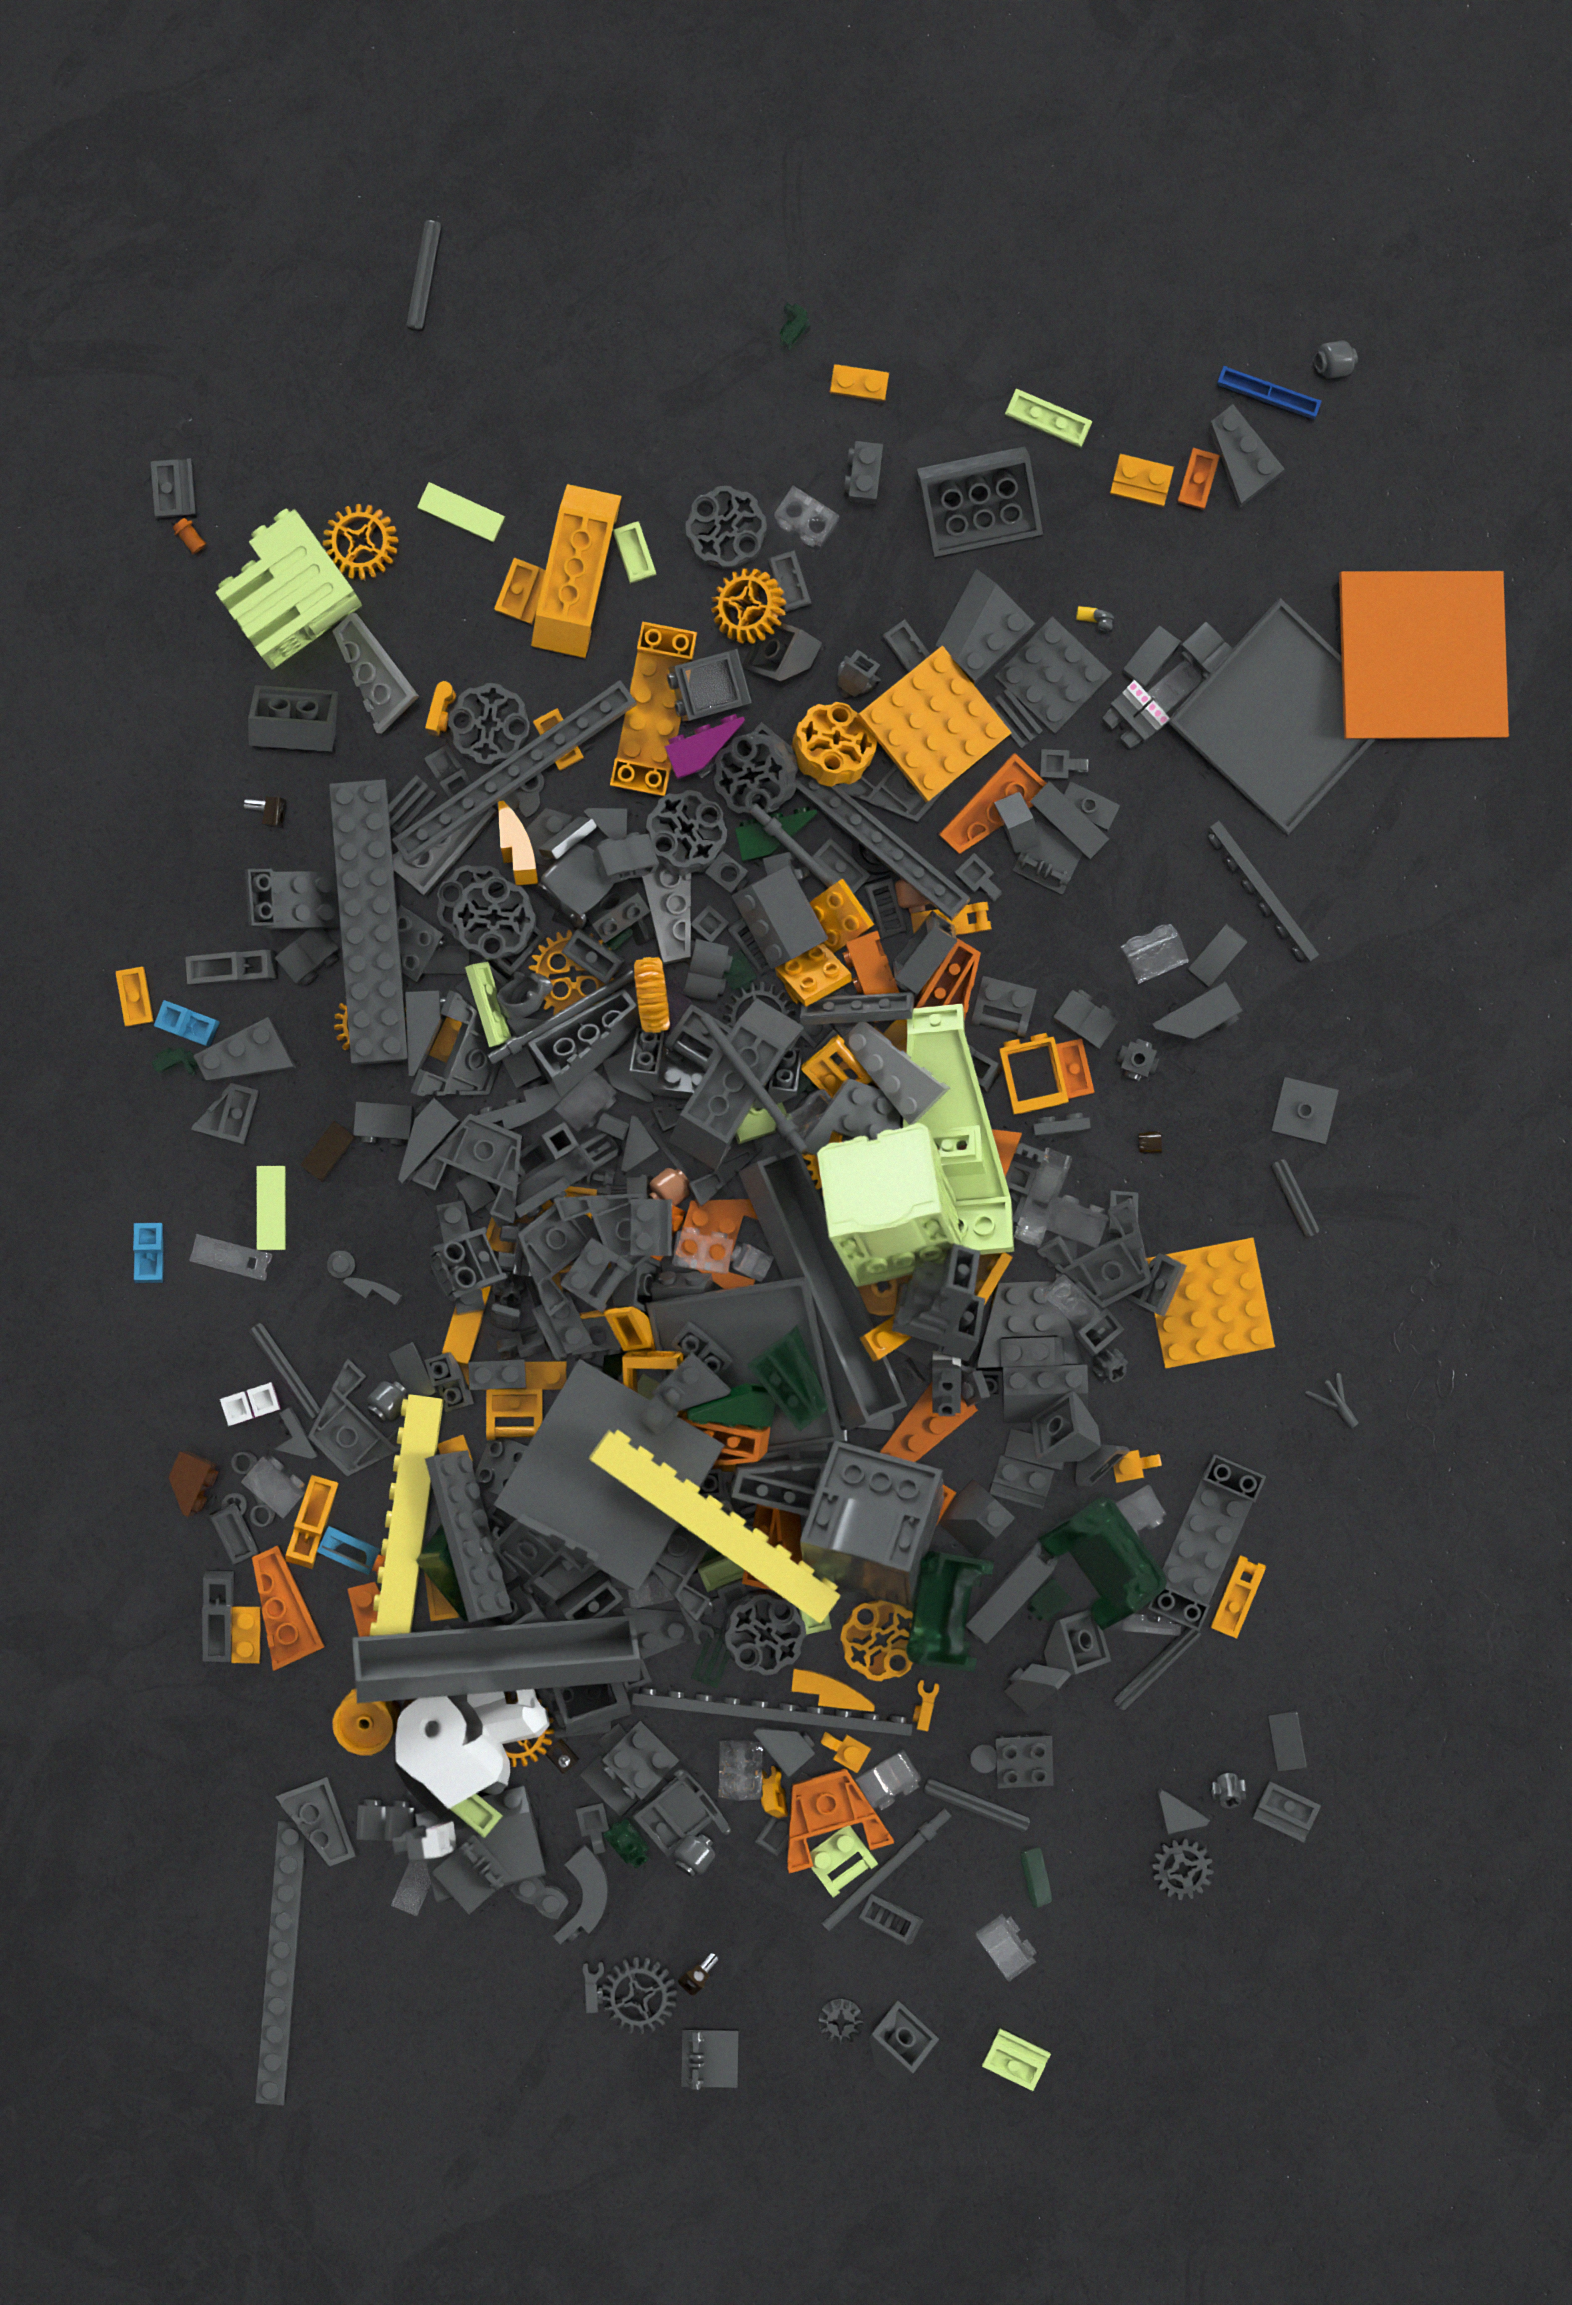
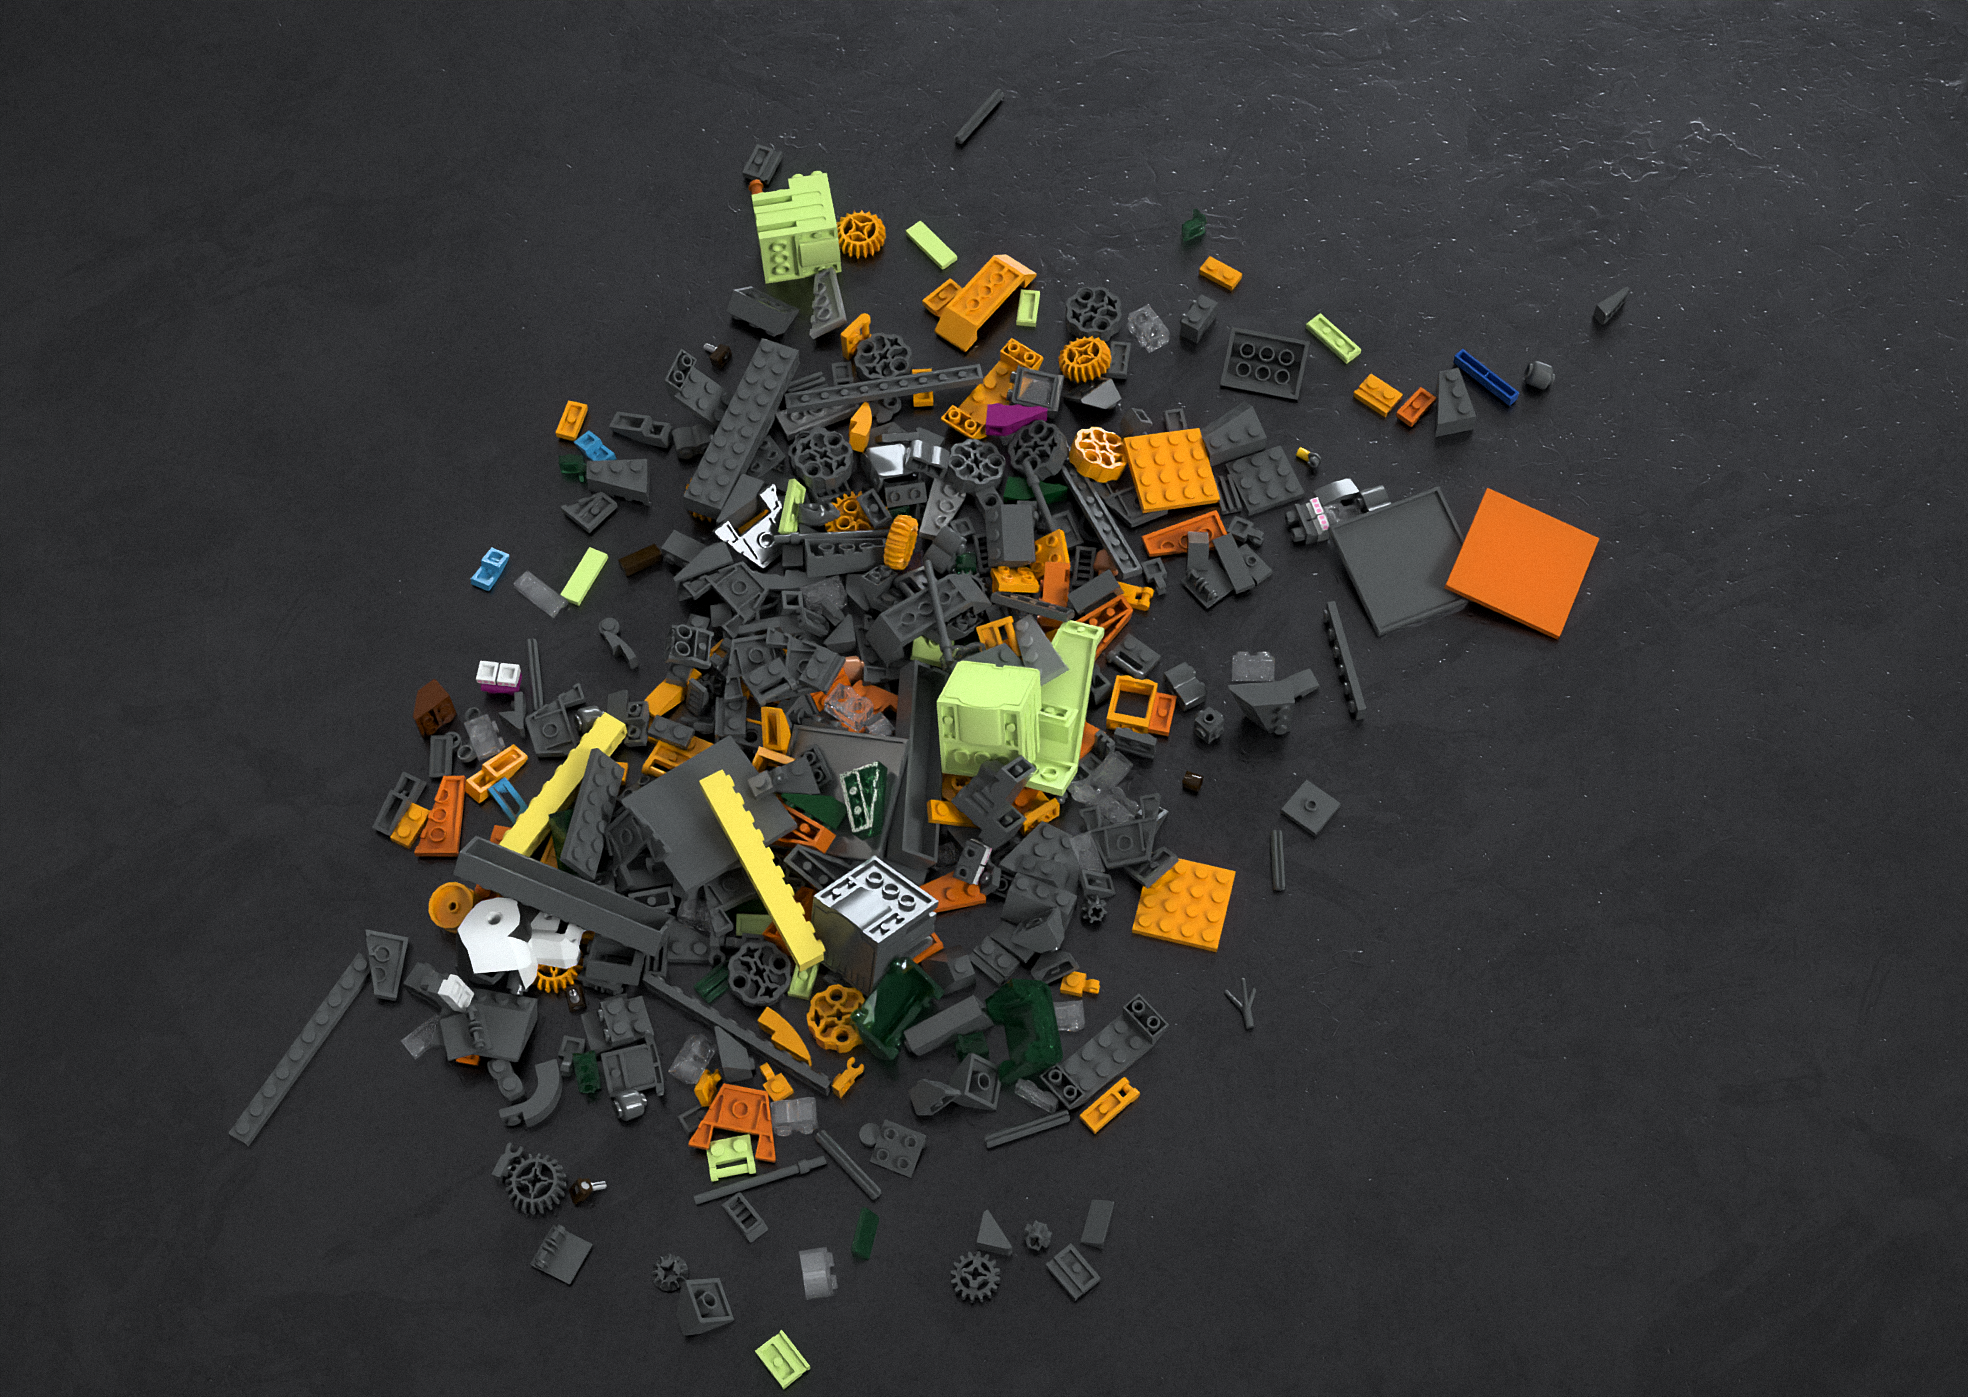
camera: 25 degrees right, 25 degrees down
yellowish green tile [449,1793,503,1838] -> none
none -> dark grey slope [1593,287,1630,325]

